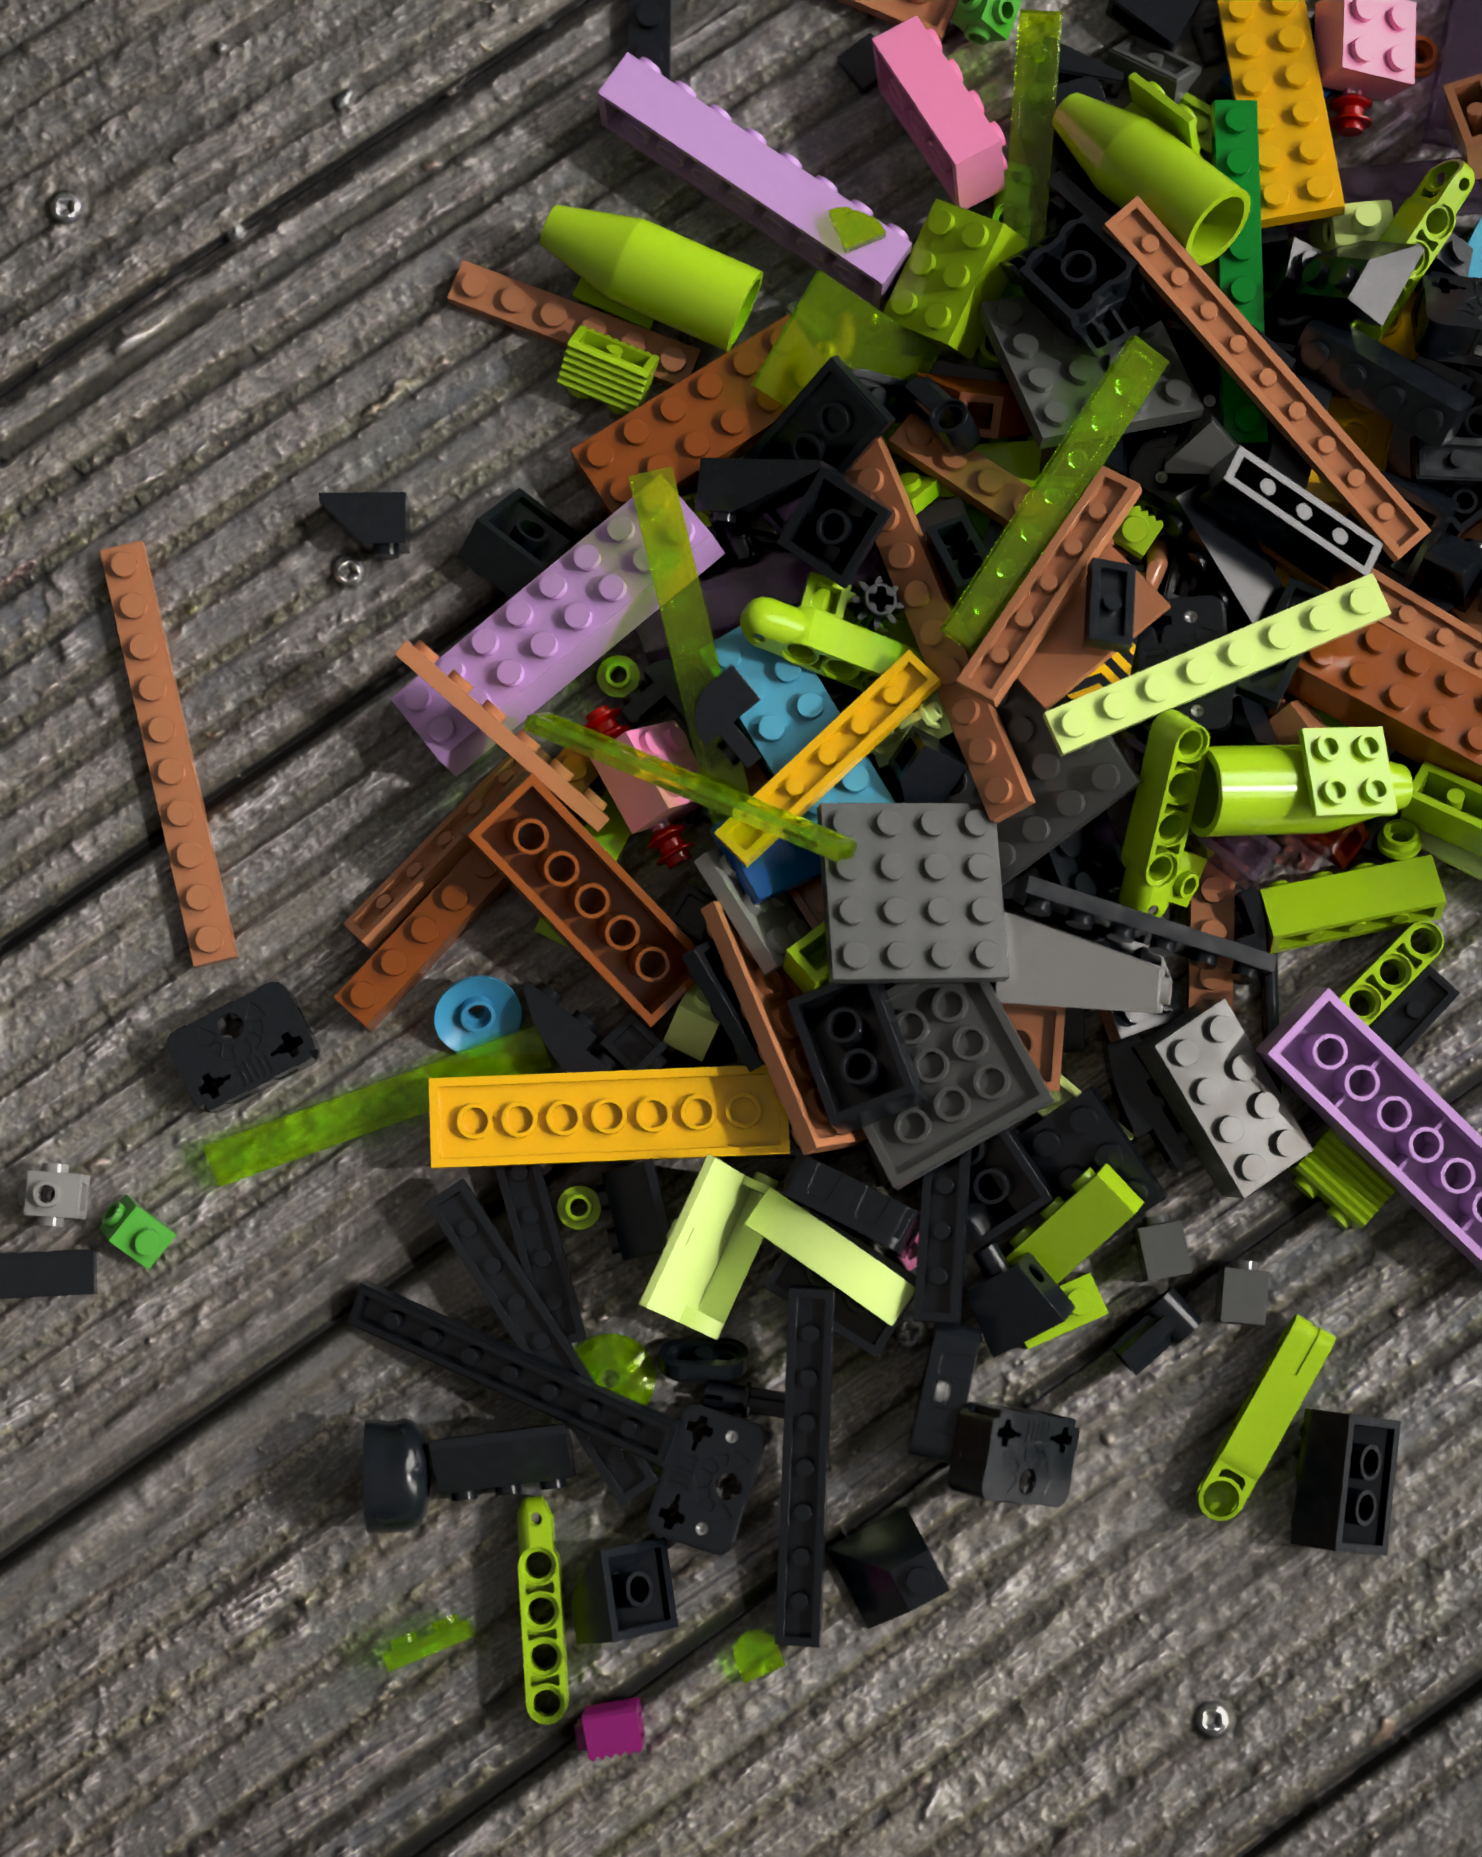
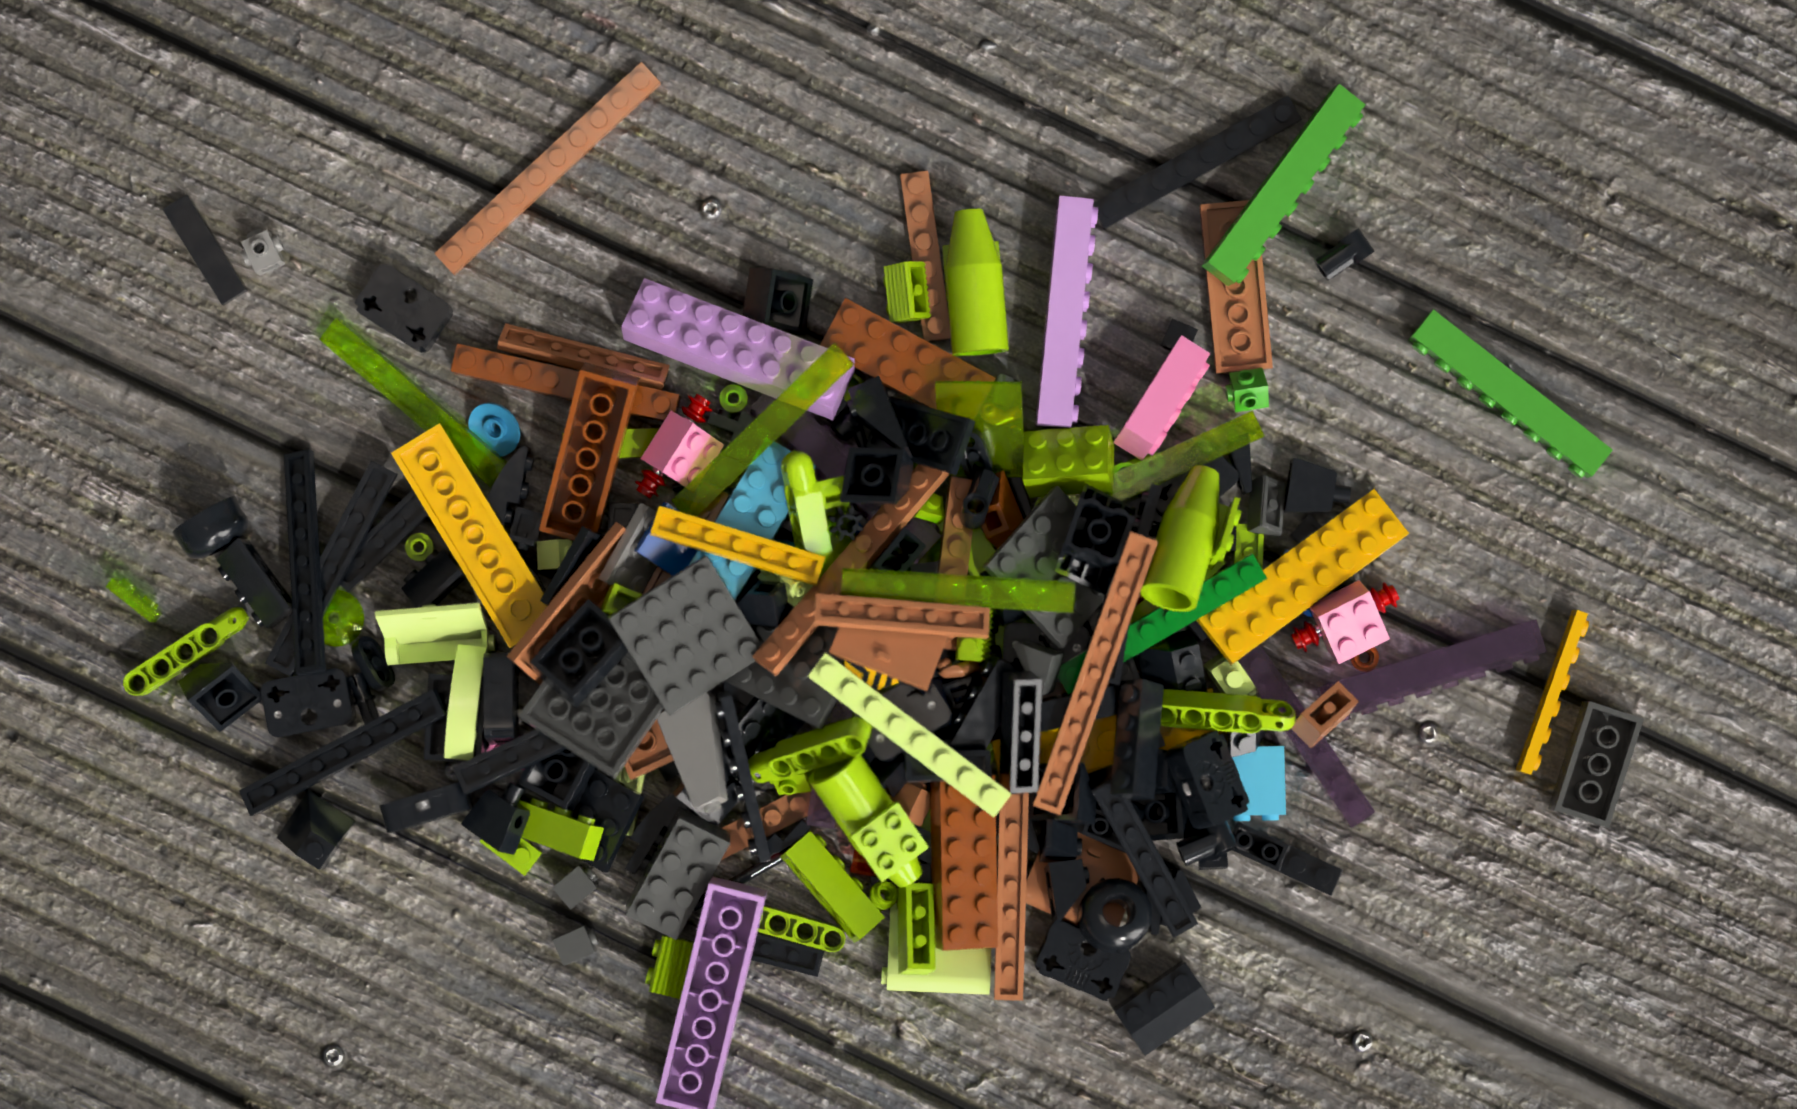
camera: 55 degrees right, 5 degrees up
bright green bracket [99,1194,177,1270] -> none
black slope [319,492,410,560] -> none
nougat plate [394,639,610,832] -> none
clear neon green tile [523,712,858,862] -> none
magenta brick [575,1697,646,1762] -> none
black brick [694,664,761,768] -> none
clear neon green tile [734,1629,786,1683] -> none
clear neon green tile [828,207,886,254] -> none
black axle [948,1401,1079,1507] -> none
black plate [1083,557,1136,654] -> none
black piece [1110,1287,1203,1376] -> none
lime piece [1196,1313,1336,1521] -> none
black slope [1290,1408,1401,1556] -> none
black slope [1294,240,1425,326] -> none

